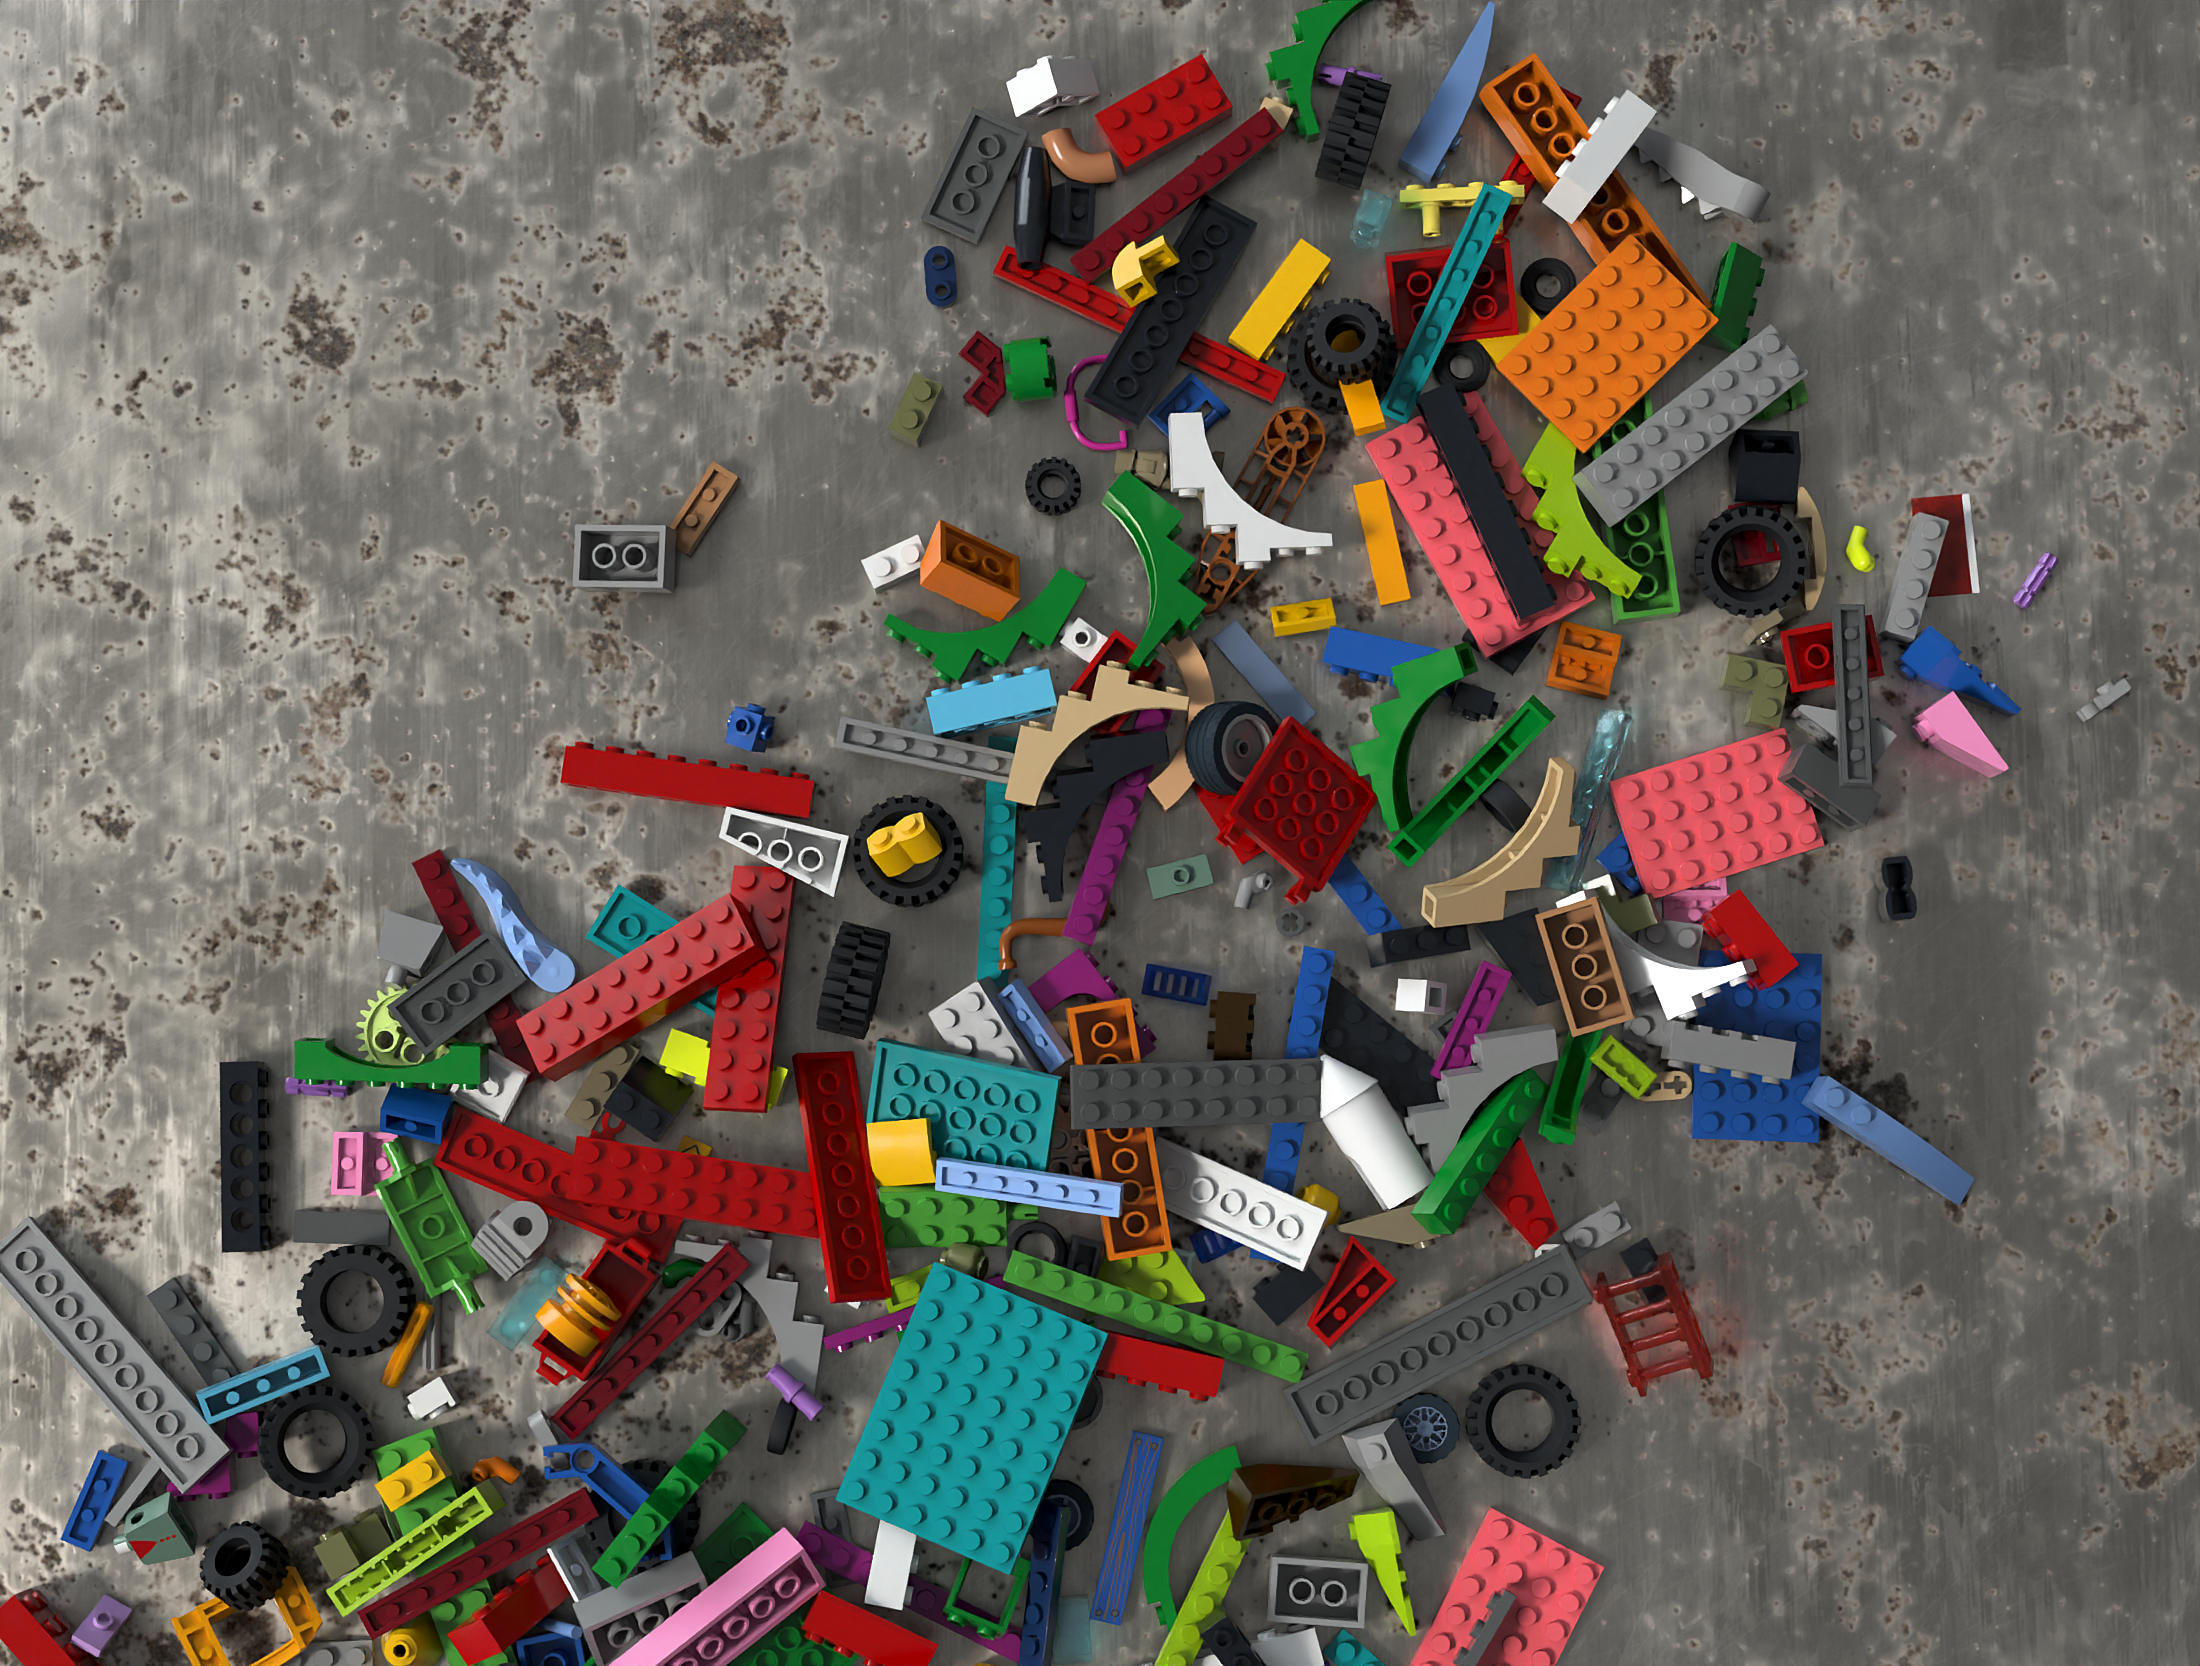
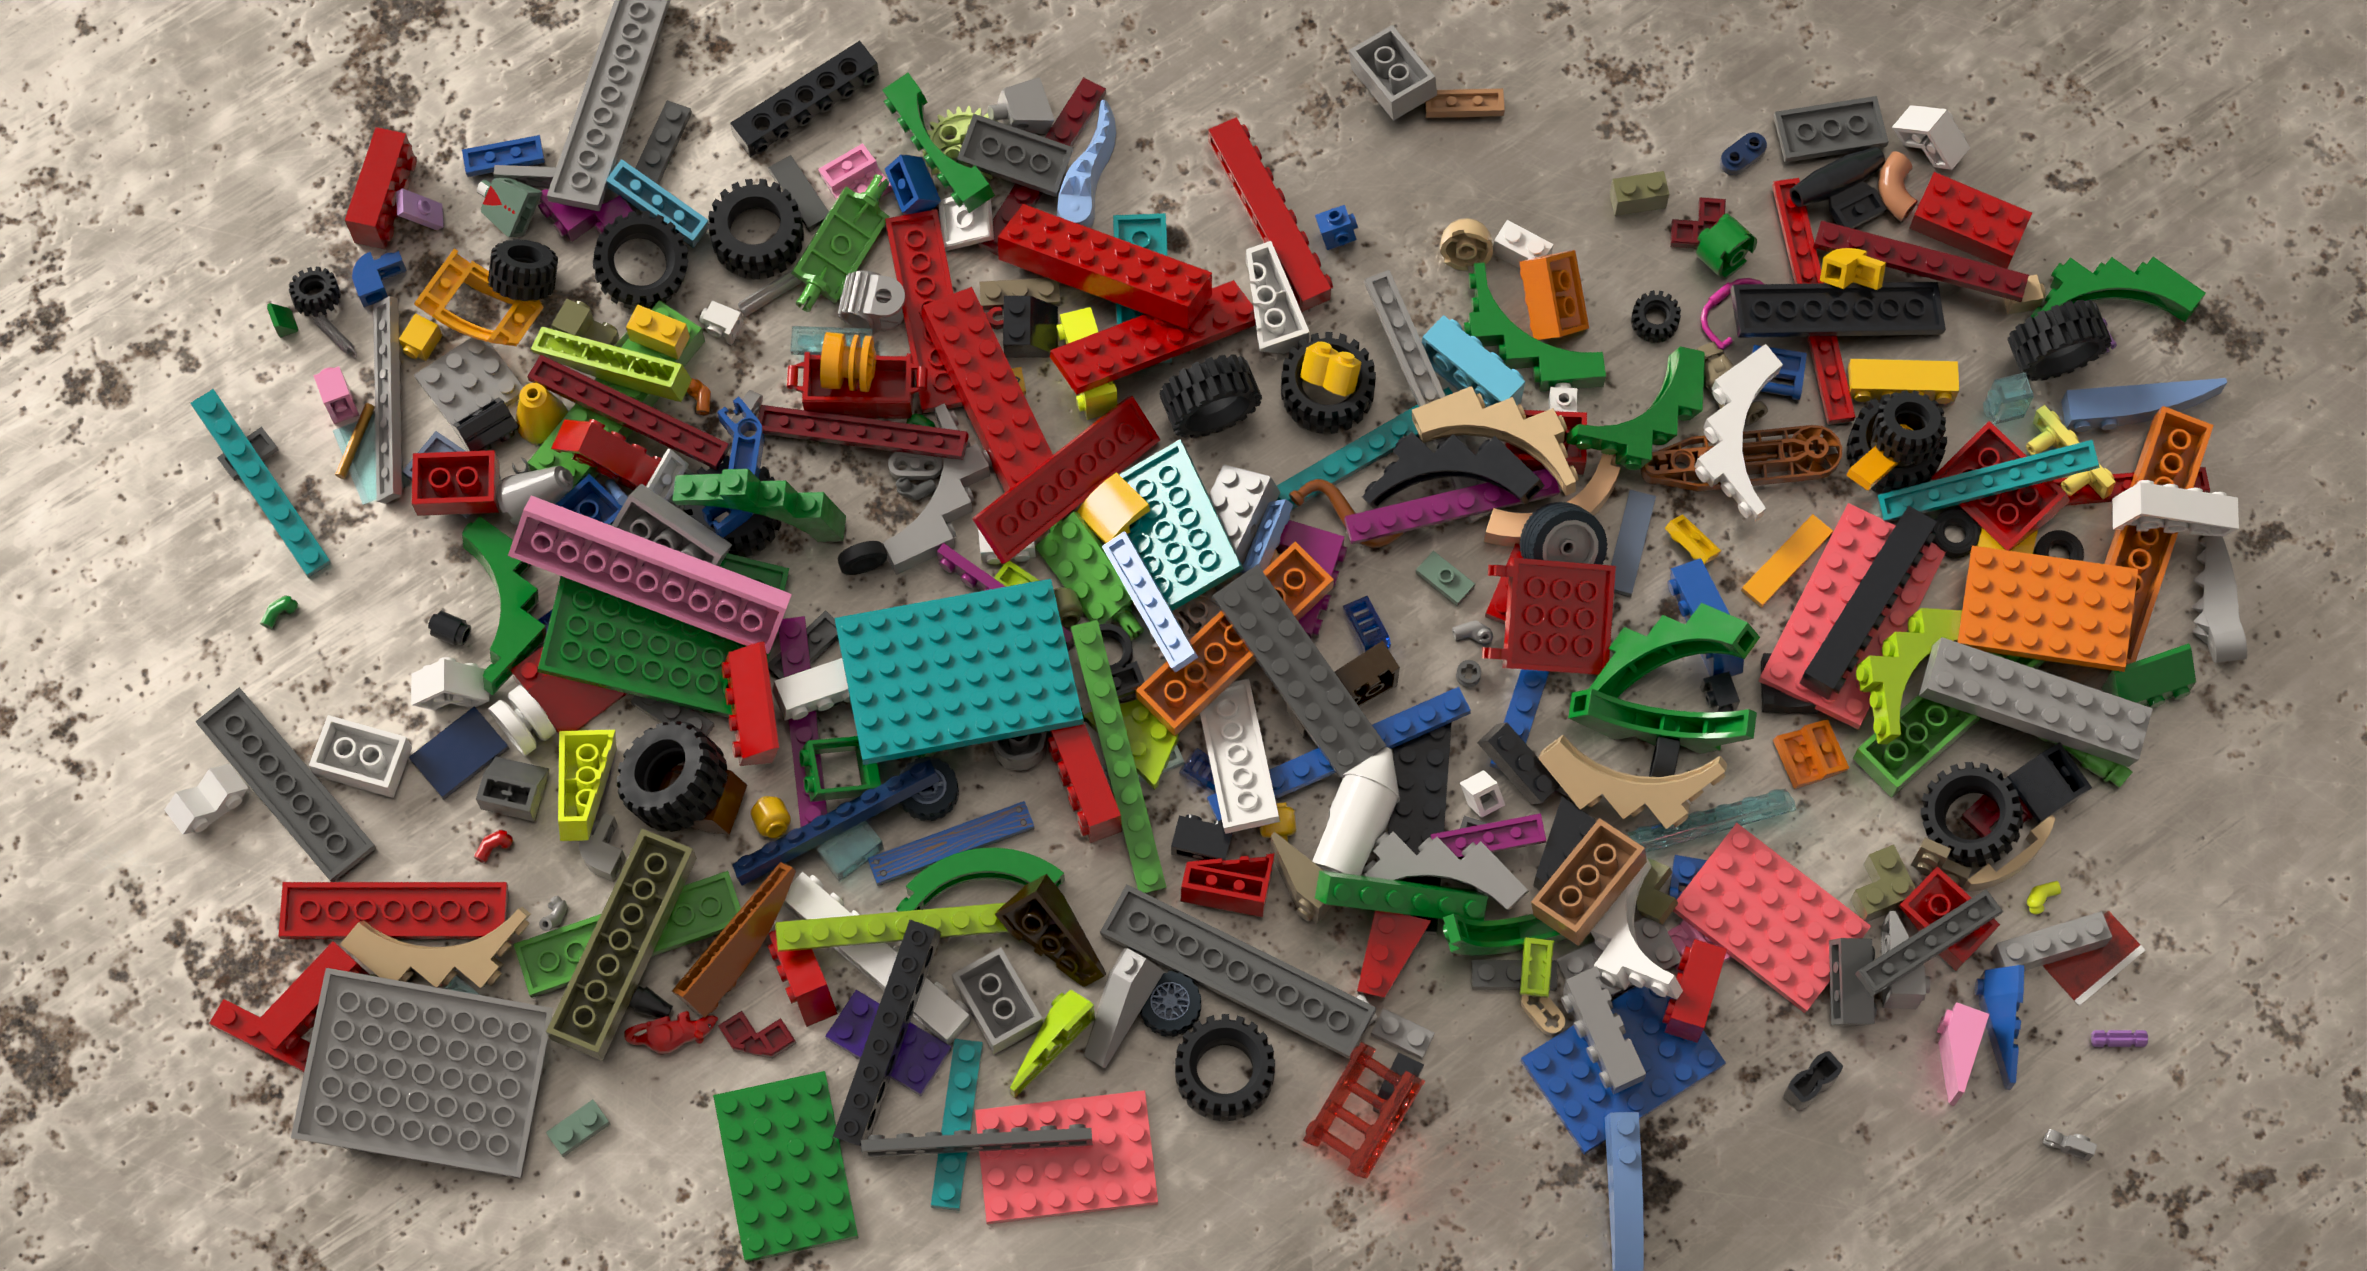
camera: 55 degrees right, 15 degrees down
medium lavender axle [285,1077,349,1097] -> none
light orange axle [380,1301,434,1389] -> none
medium lavender pin [765,1363,825,1421] -> none
none -> tan cylinder [1440,218,1493,271]

